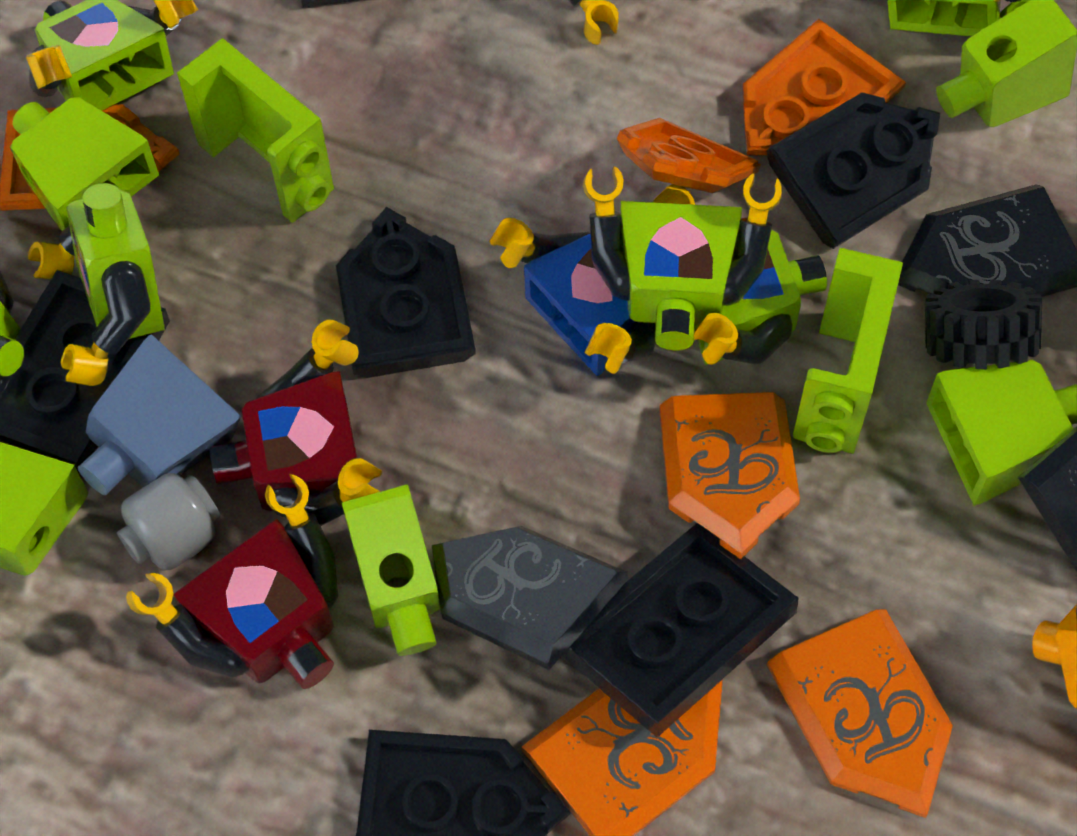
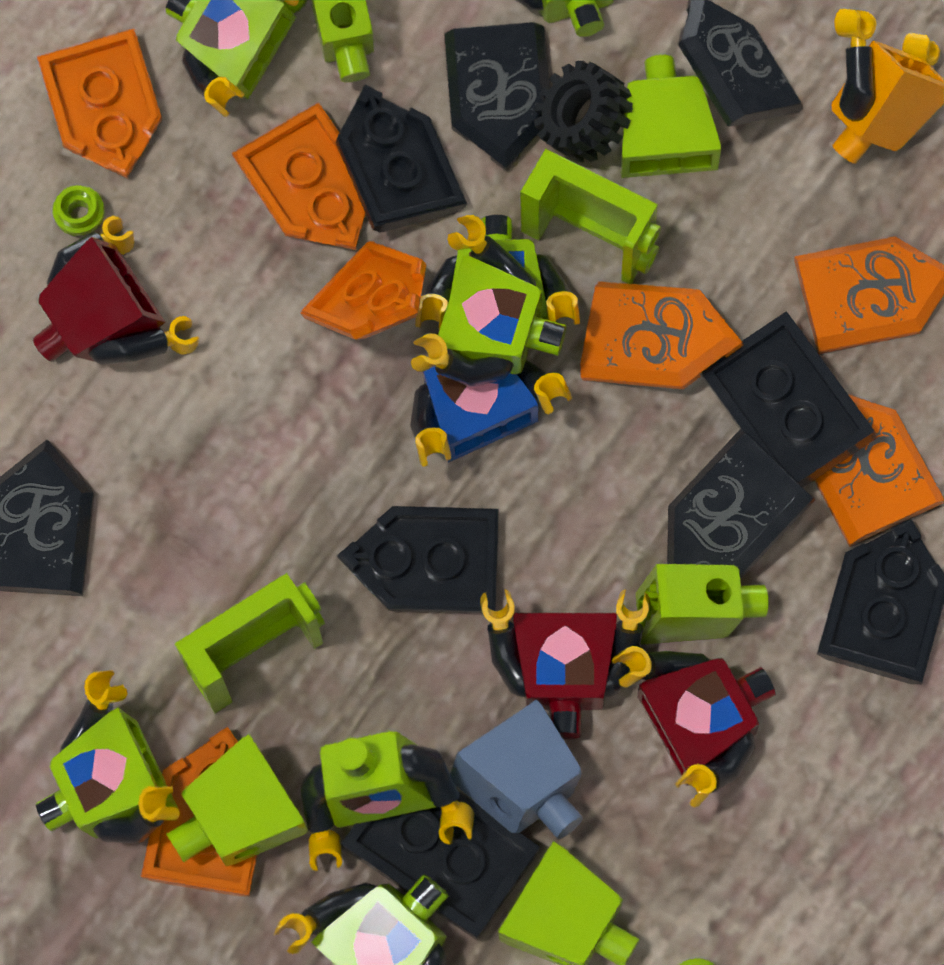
camera: 75 degrees left, 10 degrees up
light grey head [117,473,220,570] -> none

